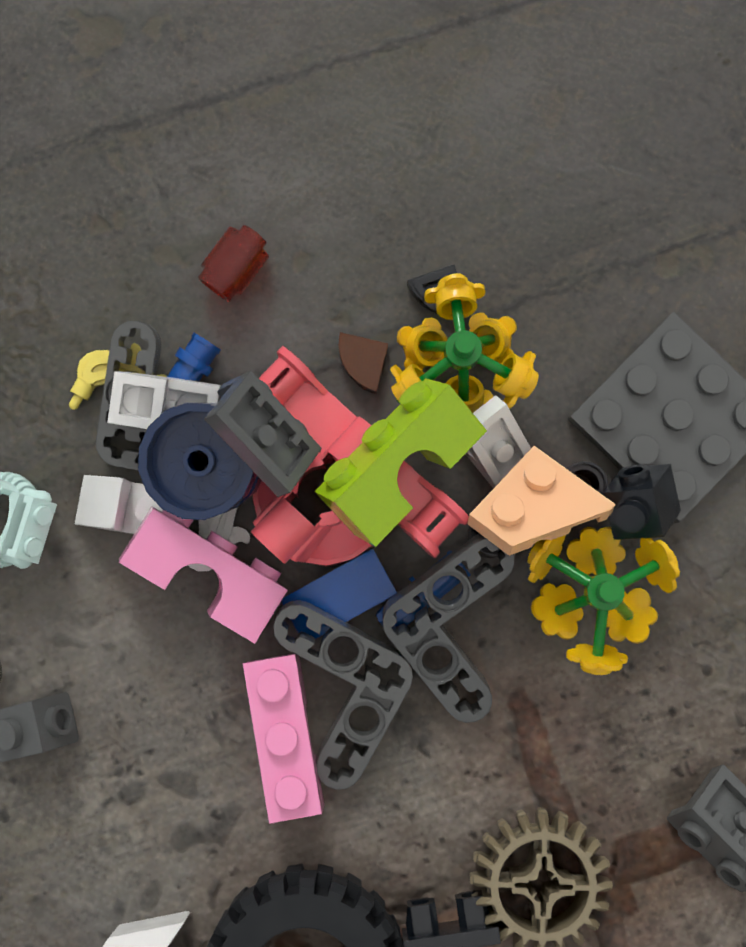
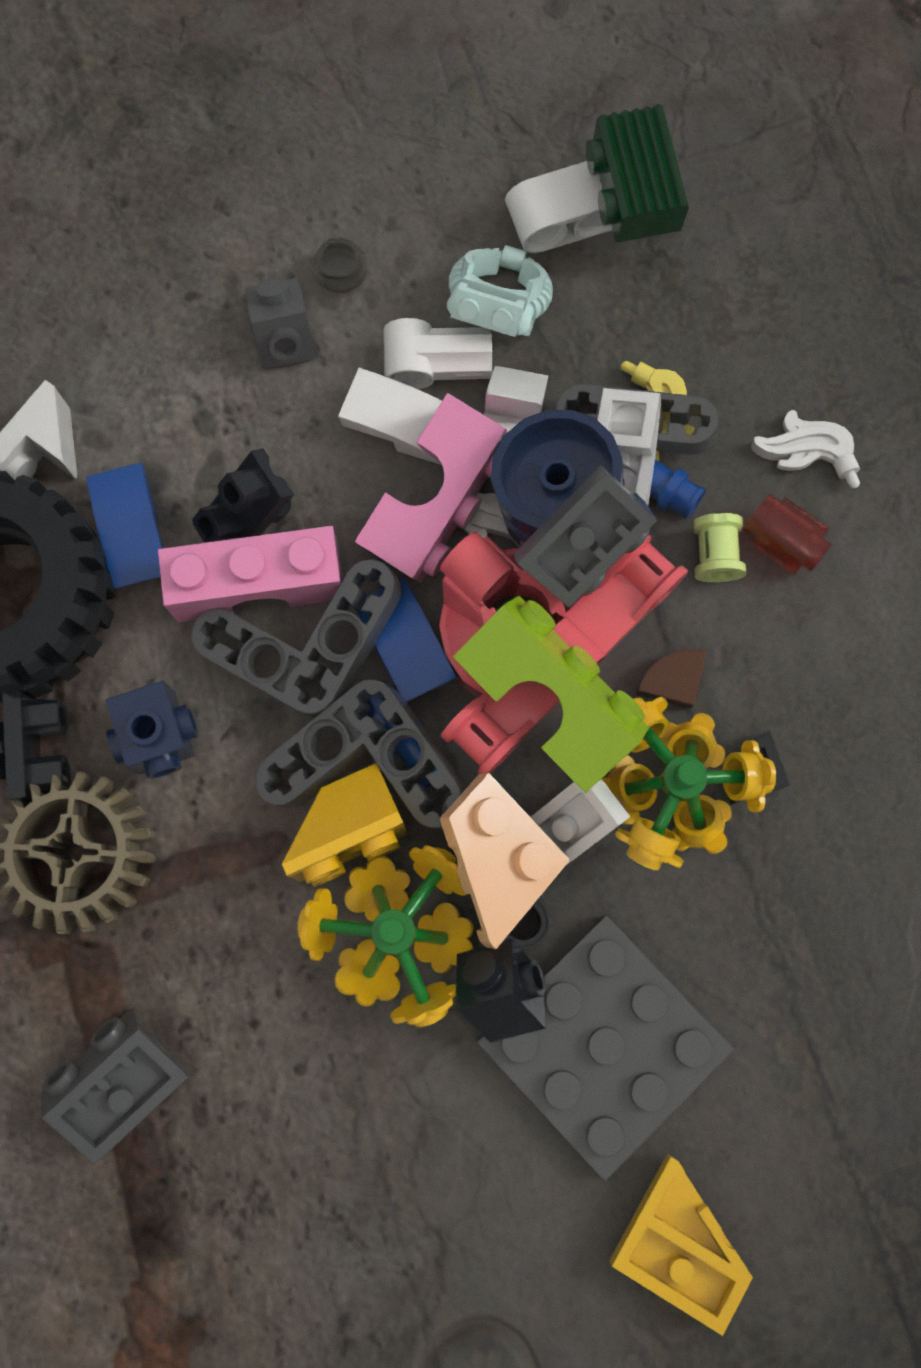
camera: 90 degrees right, 5 degrees down
none -> blue slope [86,462,164,589]
none -> dark blue brick [105,680,199,779]
none -> black hips [192,448,294,543]
none -> yellow slope [282,763,408,887]
none -> white slope [338,368,442,465]
none -> white piece [383,318,492,390]
none -> yellowish green bush [693,513,747,582]
none -> white piece [751,410,860,489]

